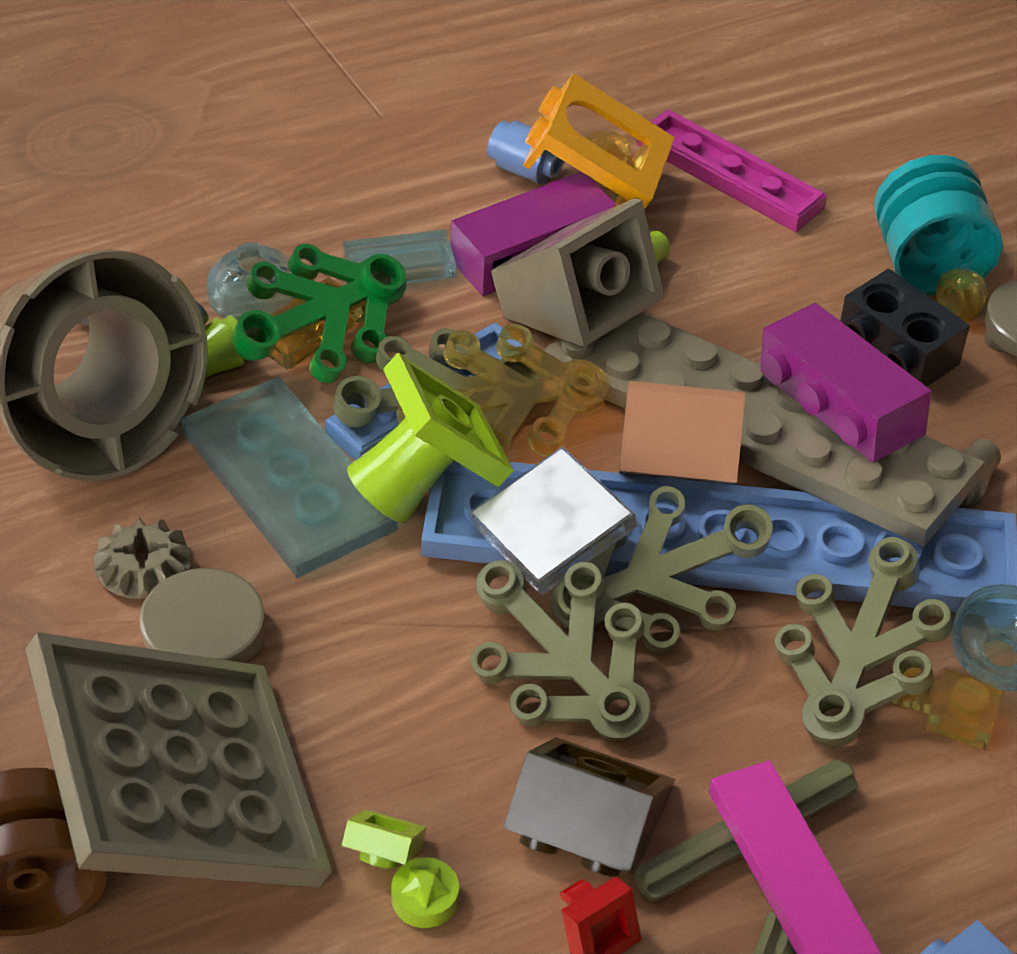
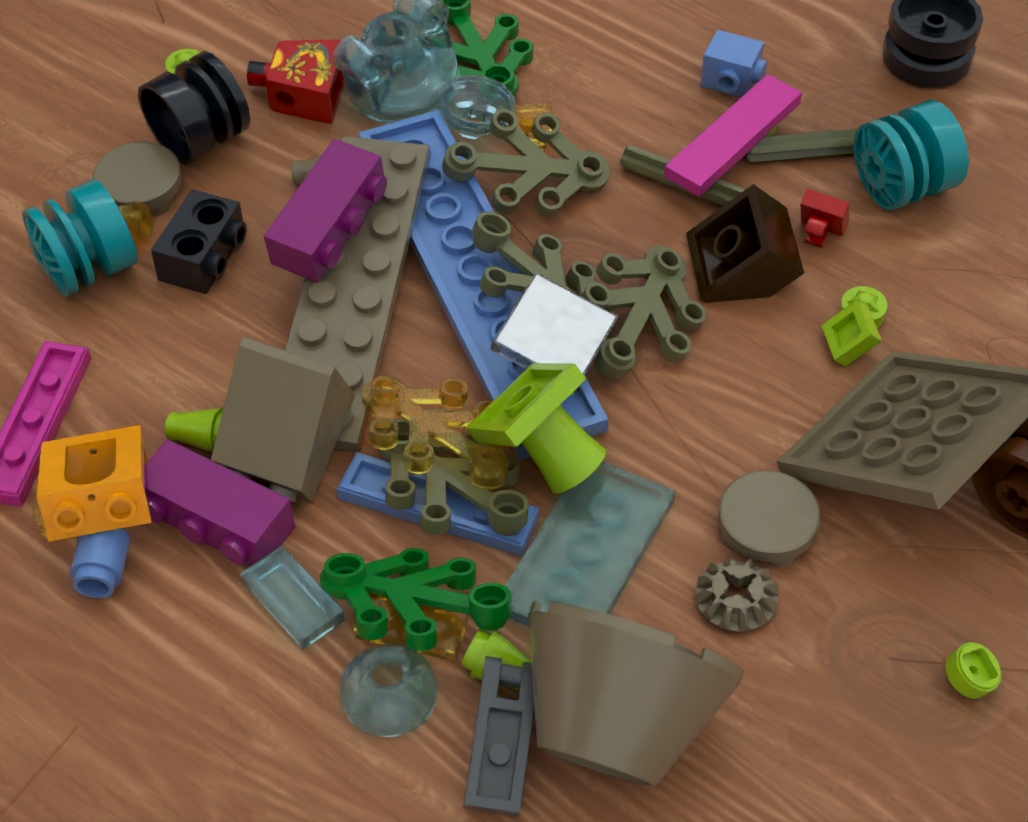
camera: 115 degrees left, 5 degrees up
nougat slope [619,381,745,485] -> none

